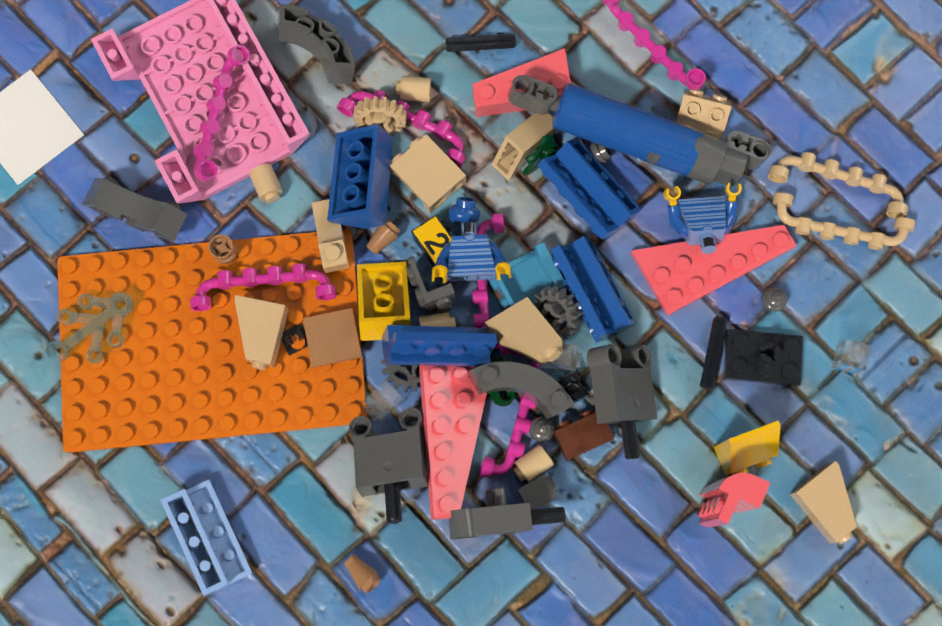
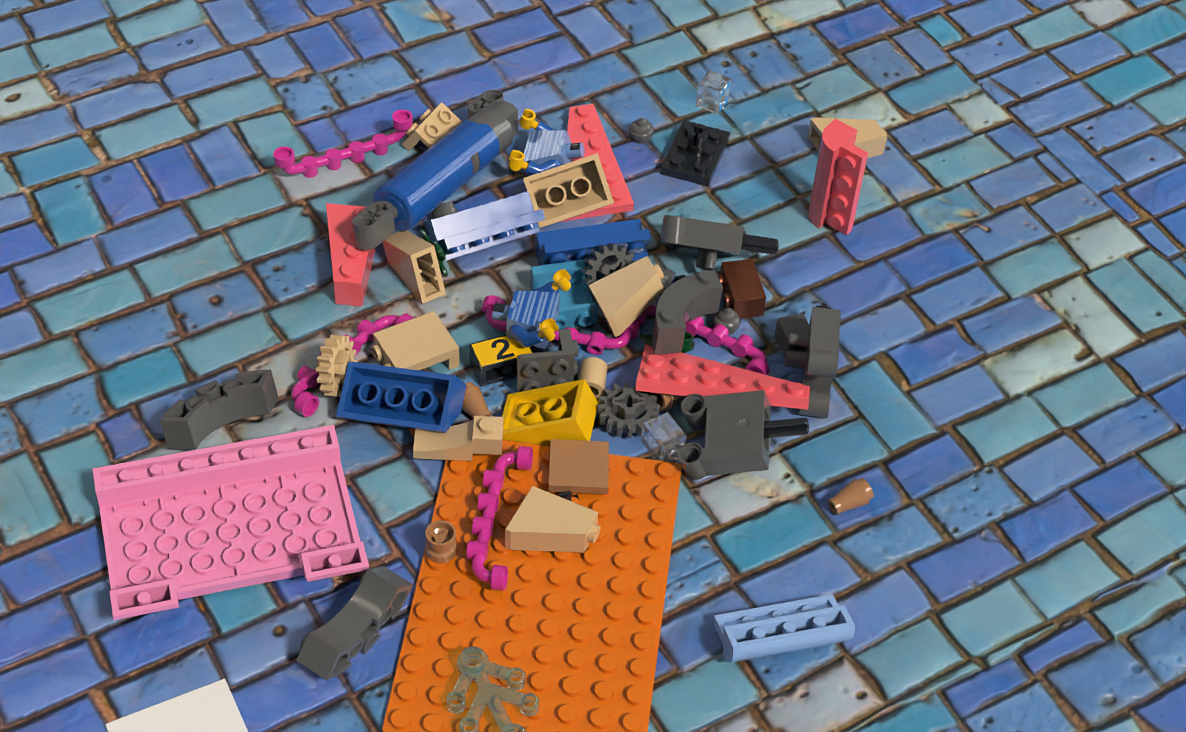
camera: 80 degrees left, 30 degrees down
dark pink bar [193,45,250,181] -> none
tan brick [249,164,283,203] -> none
blue brick [382,325,497,367] -> none
tan brick [396,76,431,102] -> none
black axle [446,34,516,52] -> none
blue animal [449,197,480,234] -> none
tan brick [513,444,554,483] -> none
black axle [700,316,728,389] -> none
yellow slope [714,420,781,475] -> none
tan bar [768,152,908,219] -> none
tan bar [772,192,916,250] -> none
none -> tan slope [523,153,614,228]

